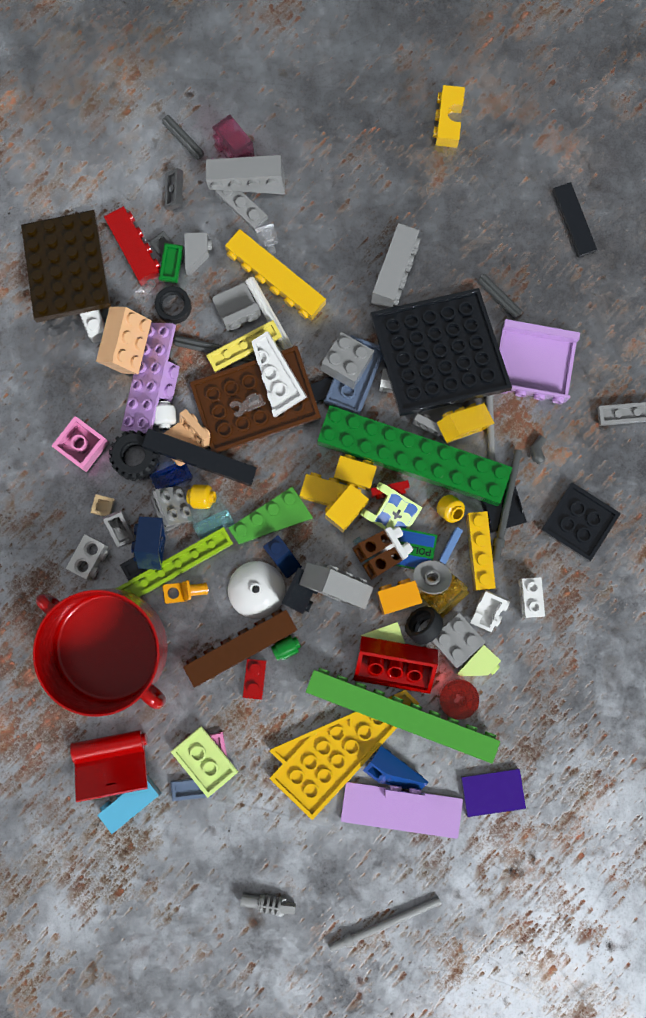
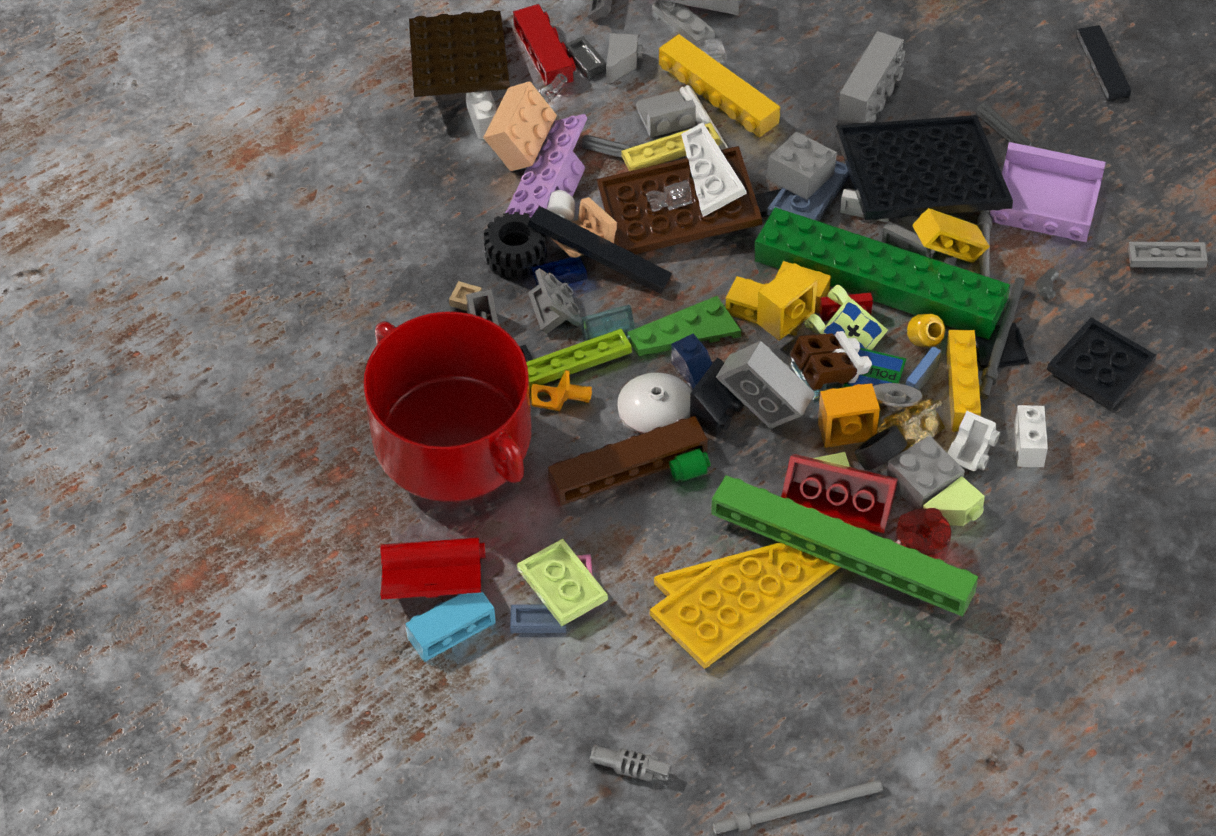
camera: 10 degrees right, 30 degrees down
bright pink brick [52,416,110,472] -> none
dark blue brick [131,516,166,570] -> none
black tyre [154,286,192,324] -> none
green tile [159,243,184,283] -> none
yellow head [186,484,216,509] -> none
red plate [243,659,267,700] -> none
lavender bracket [341,782,463,839] -> none
blue slope [363,746,428,790] -> none
dark purple tile [461,768,526,817] -> none

